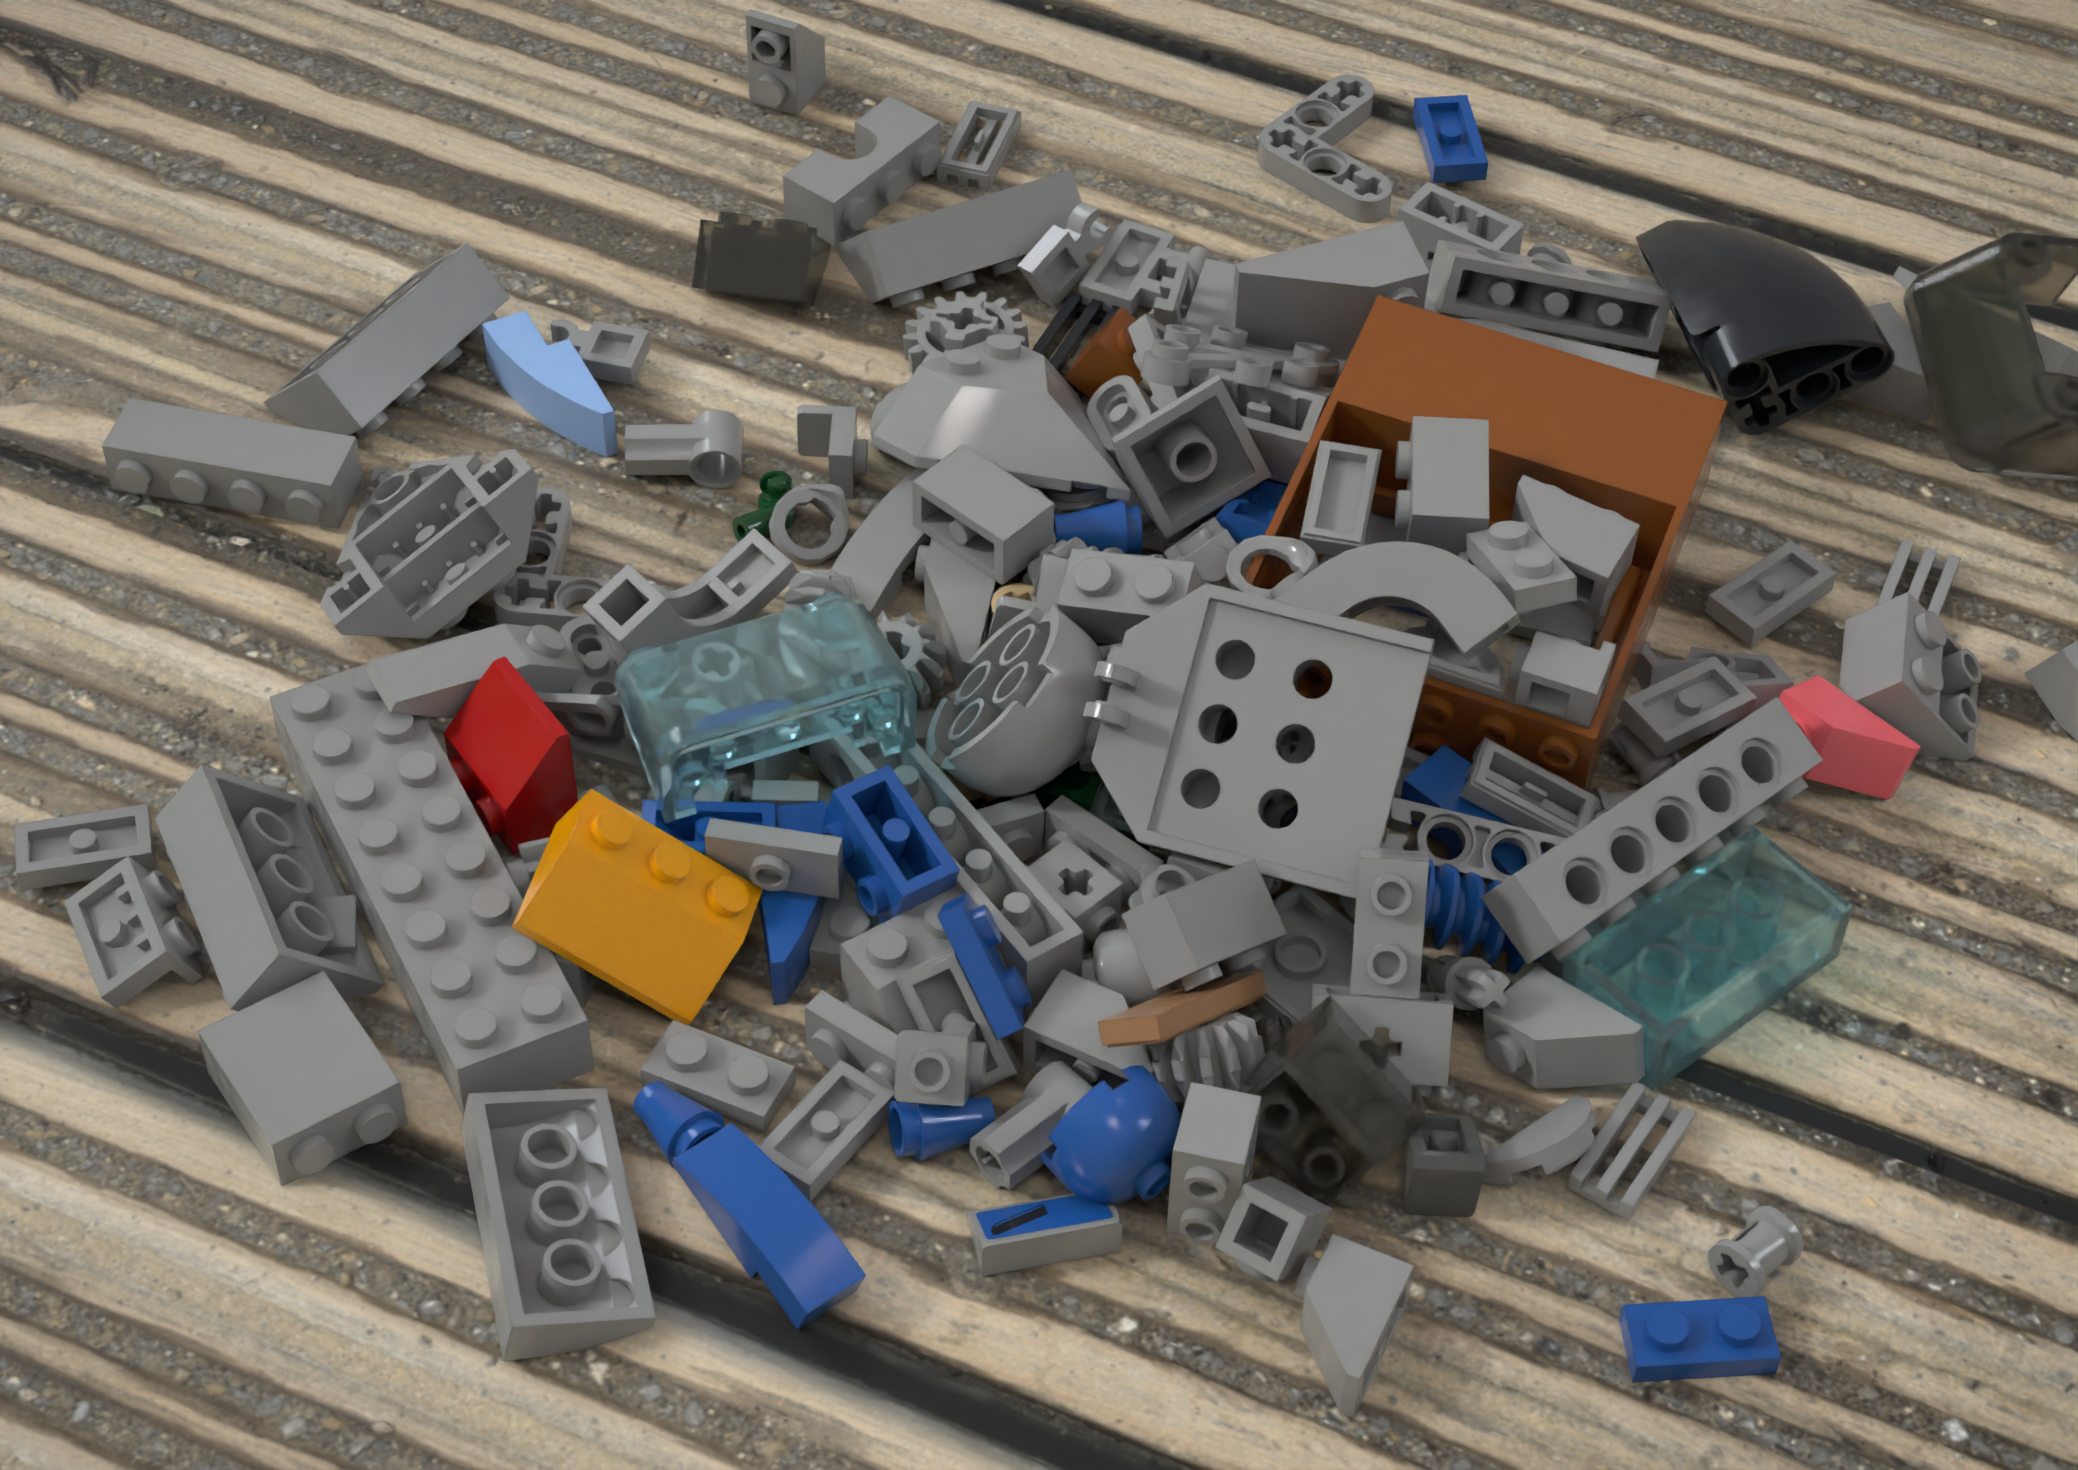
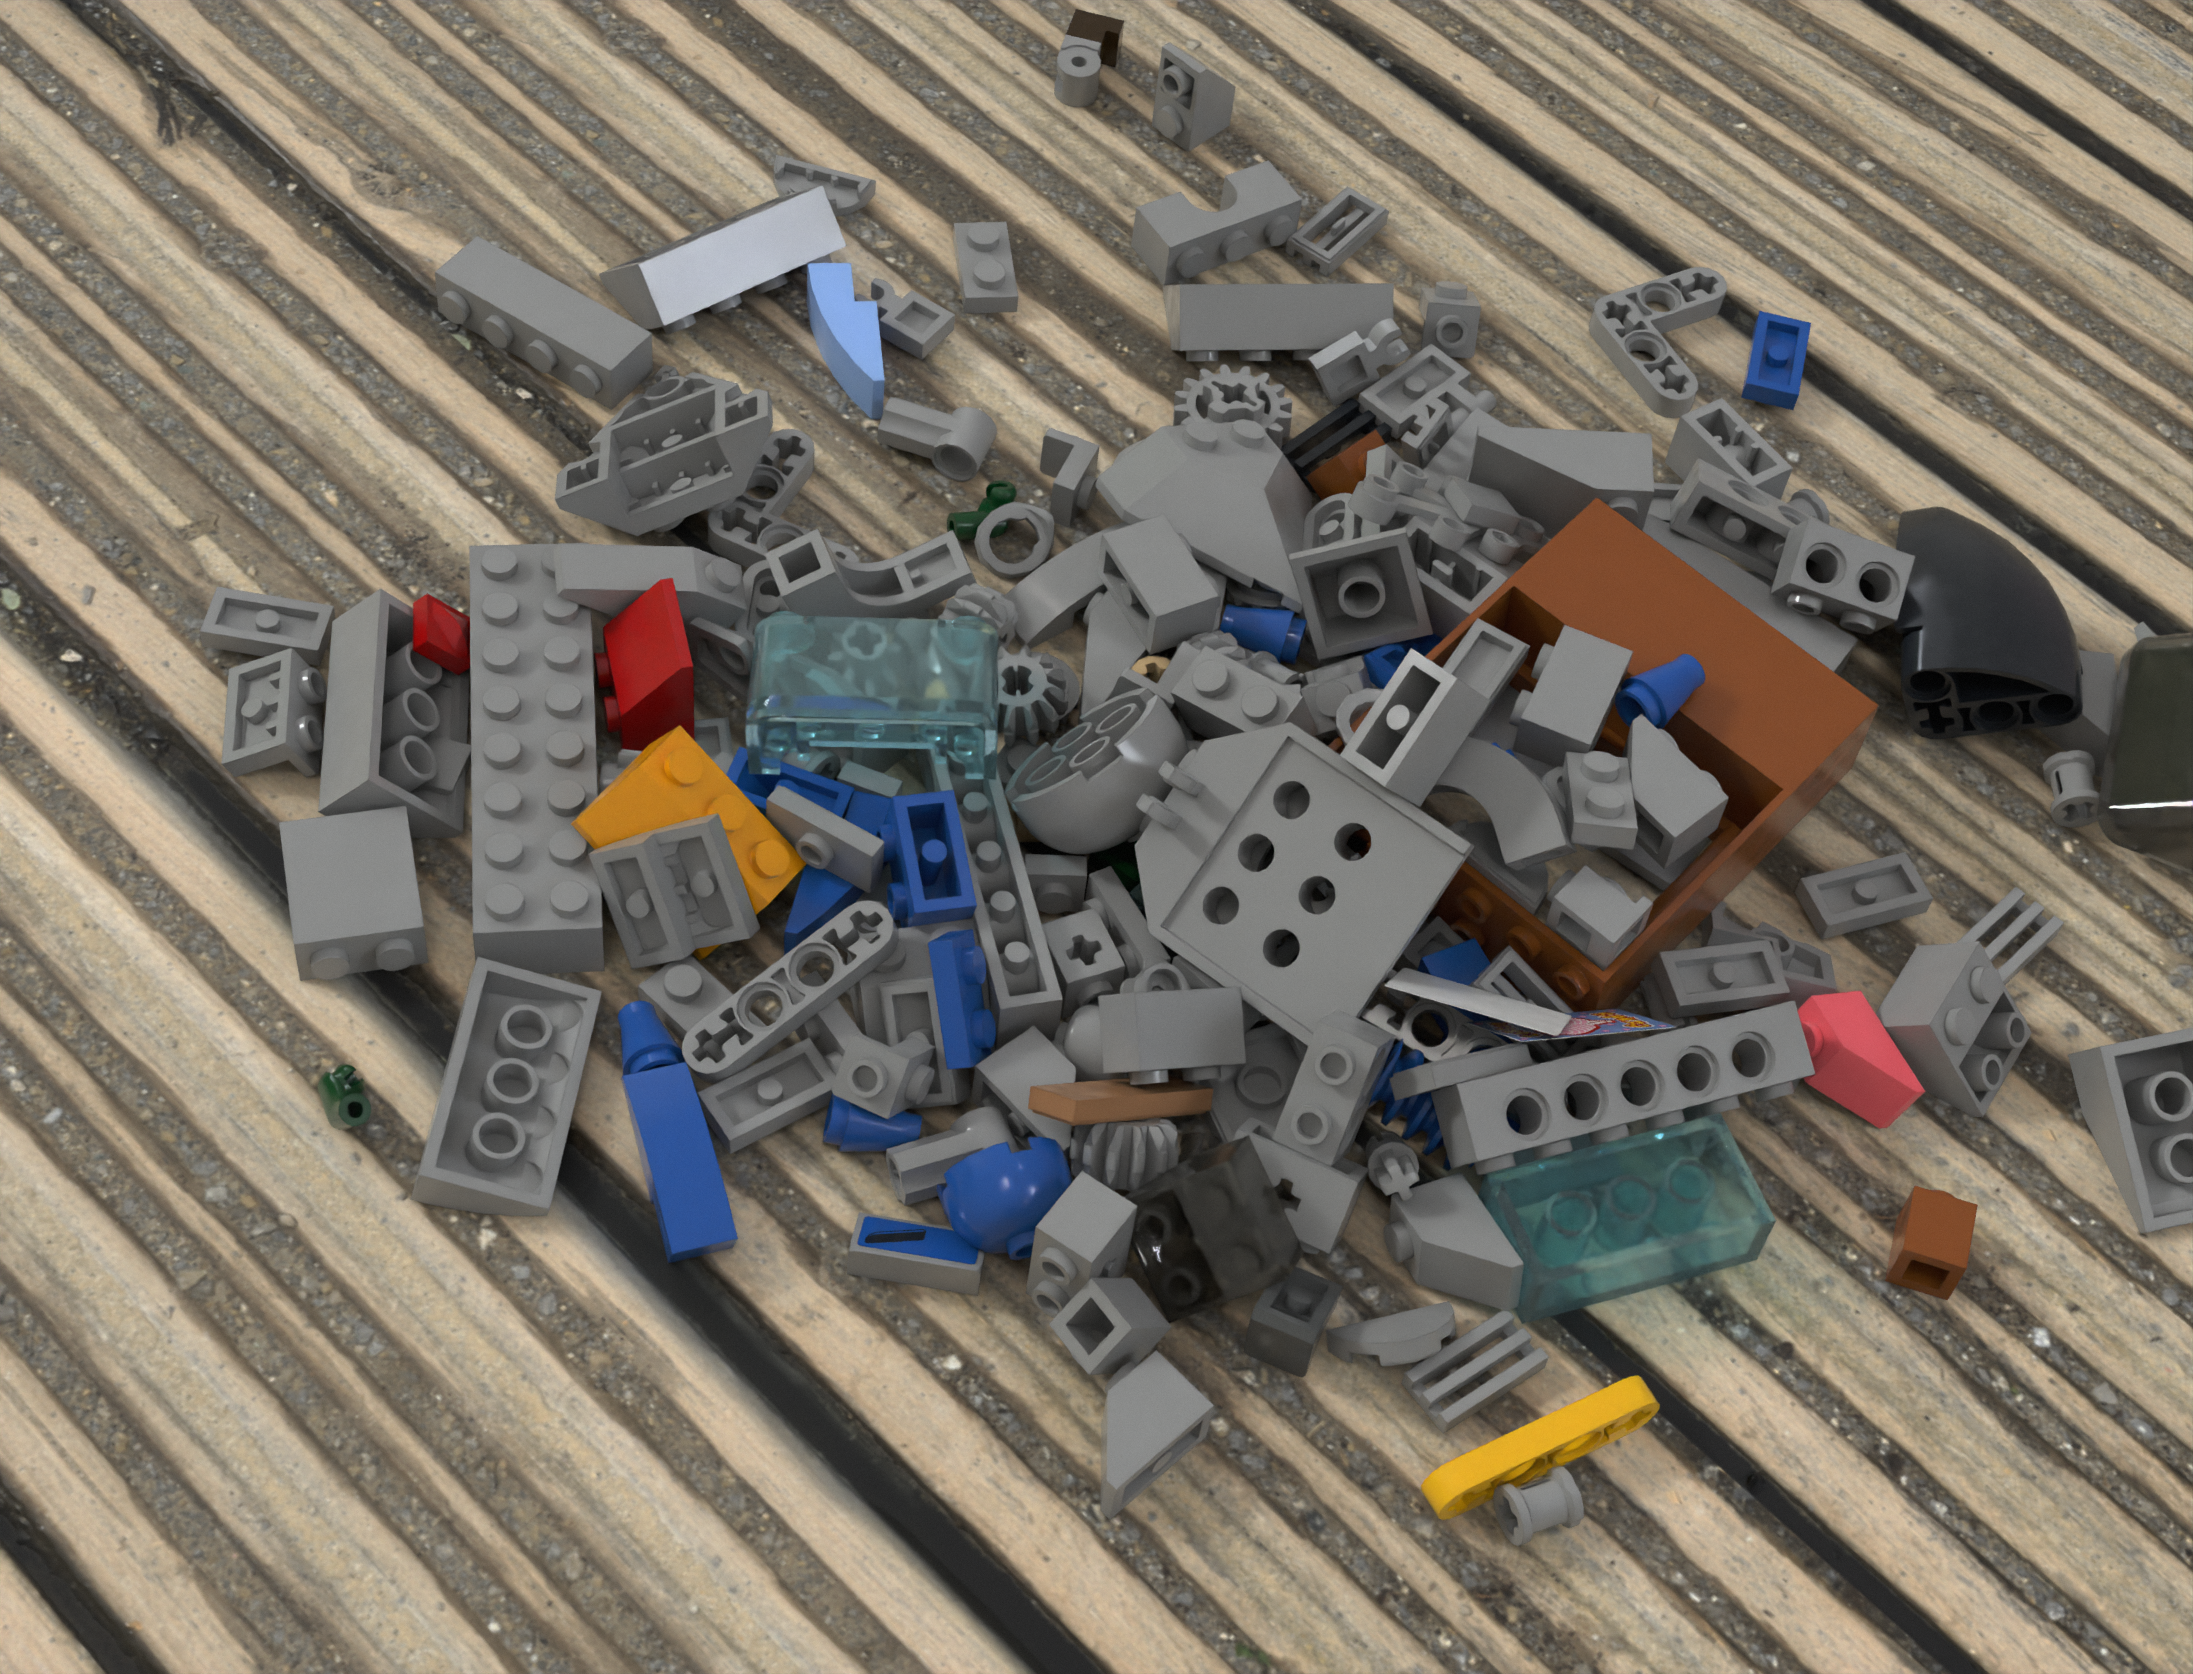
camera: 15 degrees right, 5 degrees up
clear smoke slope [692,211,831,306] -> none
blue plate [1619,1296,1781,1383] -> none
none -> dark green arm [317,1064,371,1130]
none -> red tile [413,593,470,675]
none -> light grey slope [589,813,760,969]
none -> light grey beam [682,900,899,1084]
none -> light grey tile [773,155,876,217]
none -> light grey plate [953,222,1019,313]
none -> leg [1054,9,1124,107]
none -> light grey brick [1340,648,1491,807]
none -> white sticker [1385,968,1572,1036]
none -> light grey tile [1389,1042,1533,1100]
none -> light grey bracket [1419,281,1481,358]
none -> yellow beam [1421,1375,1660,1520]
none -> light grey tile [1444,477,1521,535]
none -> sticker [1467,1009,1676,1042]
none -> blue cone [1615,654,1705,729]
none -> light grey brick [1770,518,1915,634]
none -> dark orange brick [1885,1186,1978,1300]
none -> light grey bush [2043,750,2105,827]

